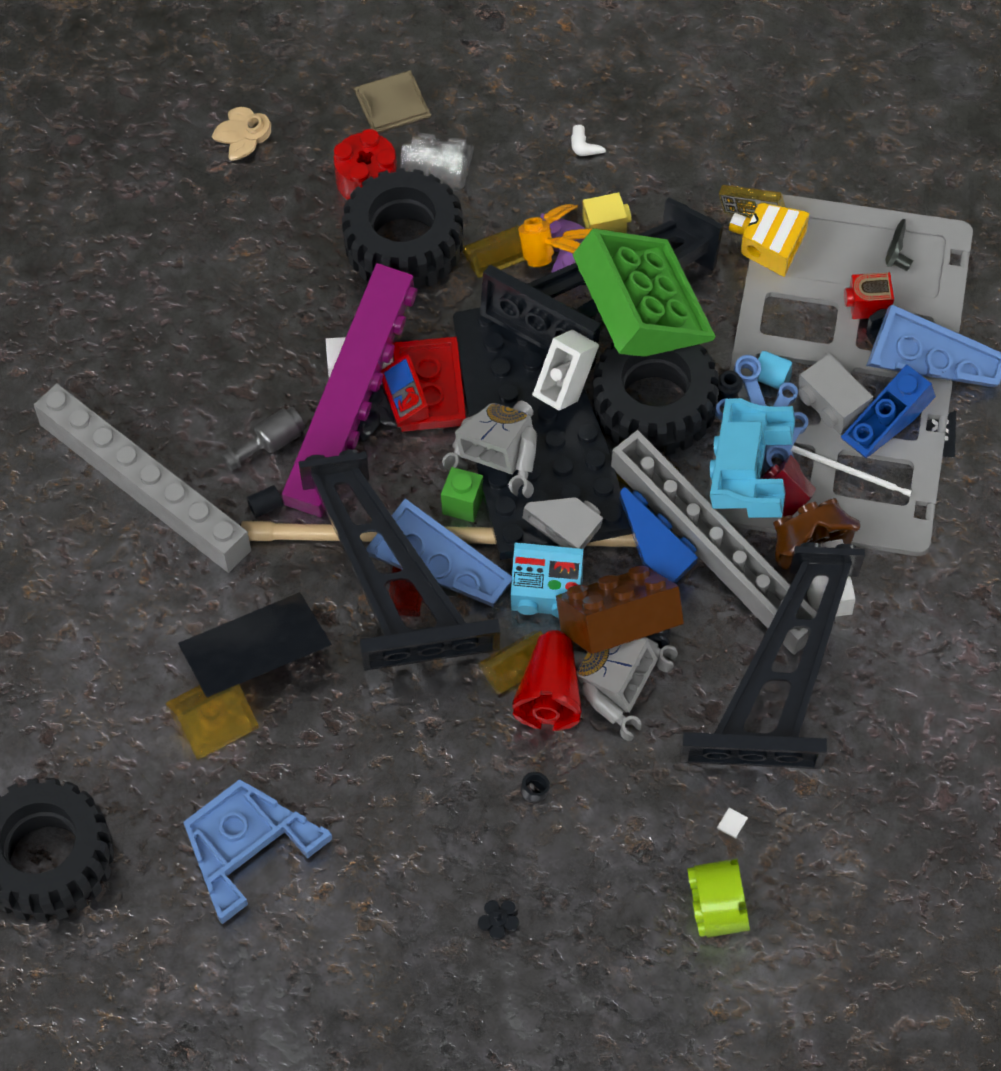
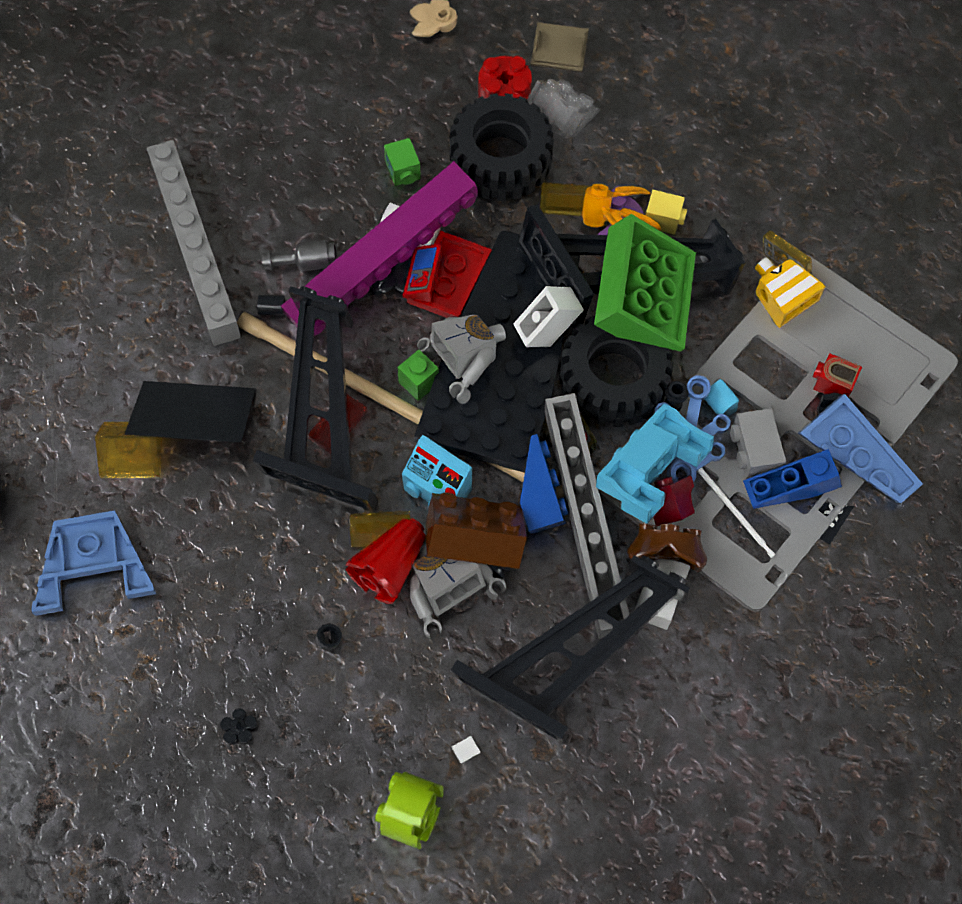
camera: 25 degrees right, 5 degrees up
medium blue wing [366,499,512,607] -> none
light grey slope [522,497,603,549] -> none
white animal [571,125,606,156] -> none
pearl dark grey bar [885,219,914,271] -> none
none -> bright green brick [384,138,421,186]

